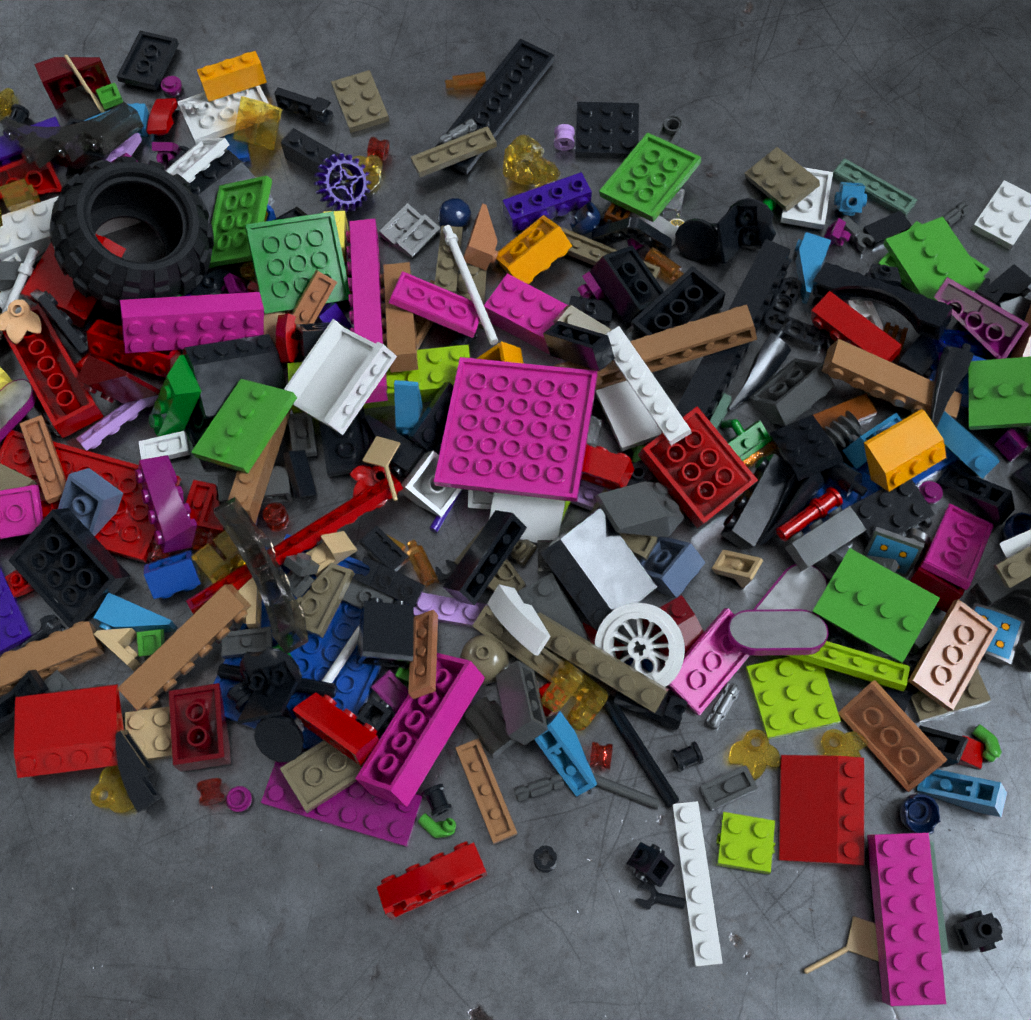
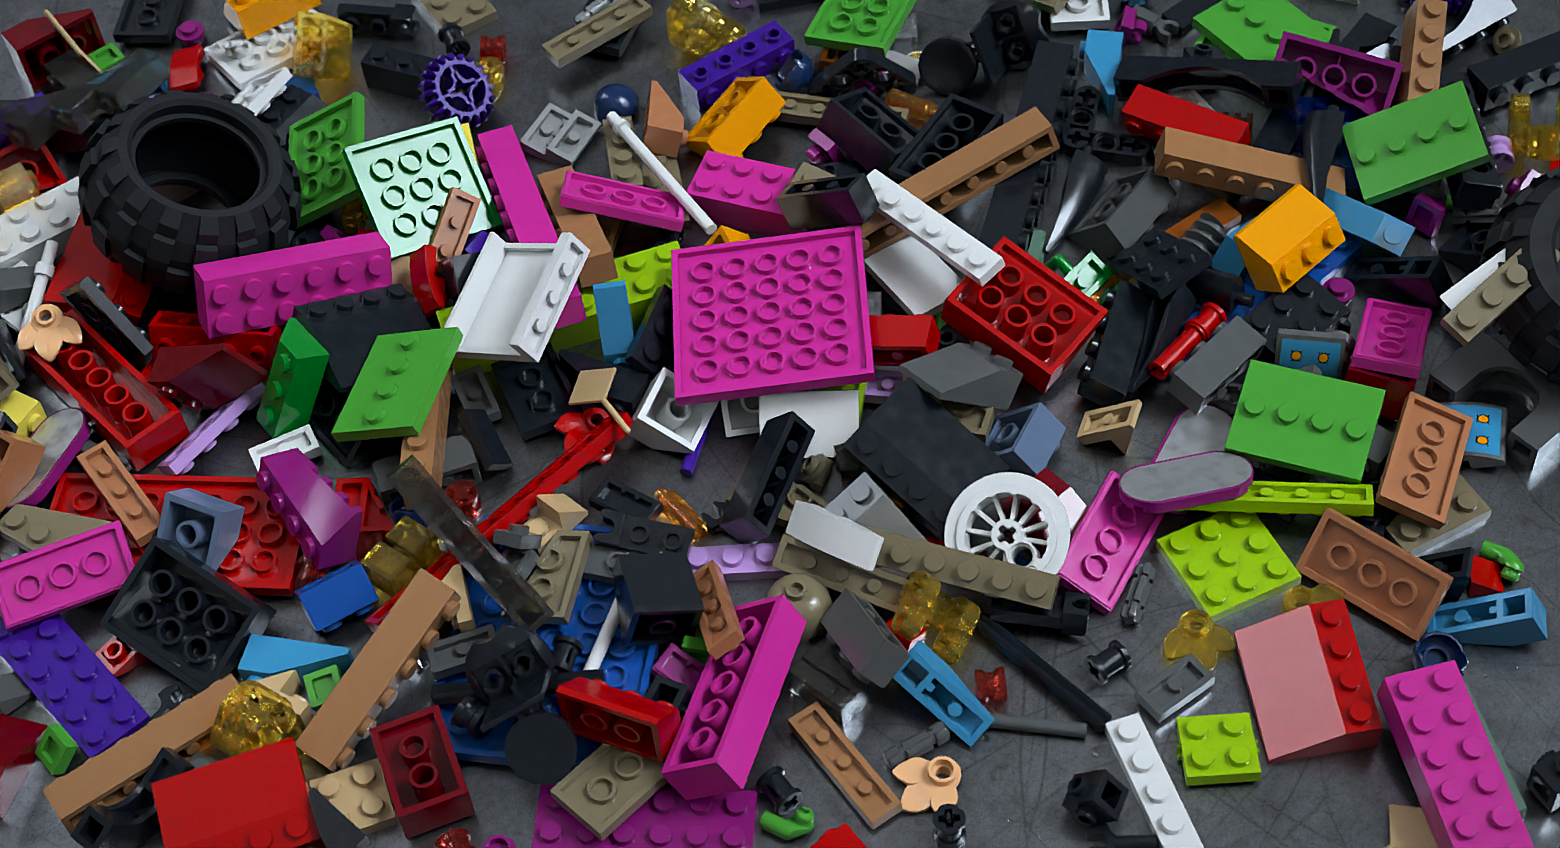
camera: 10 degrees left, 15 degrees down
none -> clear yellow piece [210,680,305,758]
none -> black bush [437,23,471,57]
none -> black bush [552,635,583,673]
none -> light nougat plate [892,756,961,814]

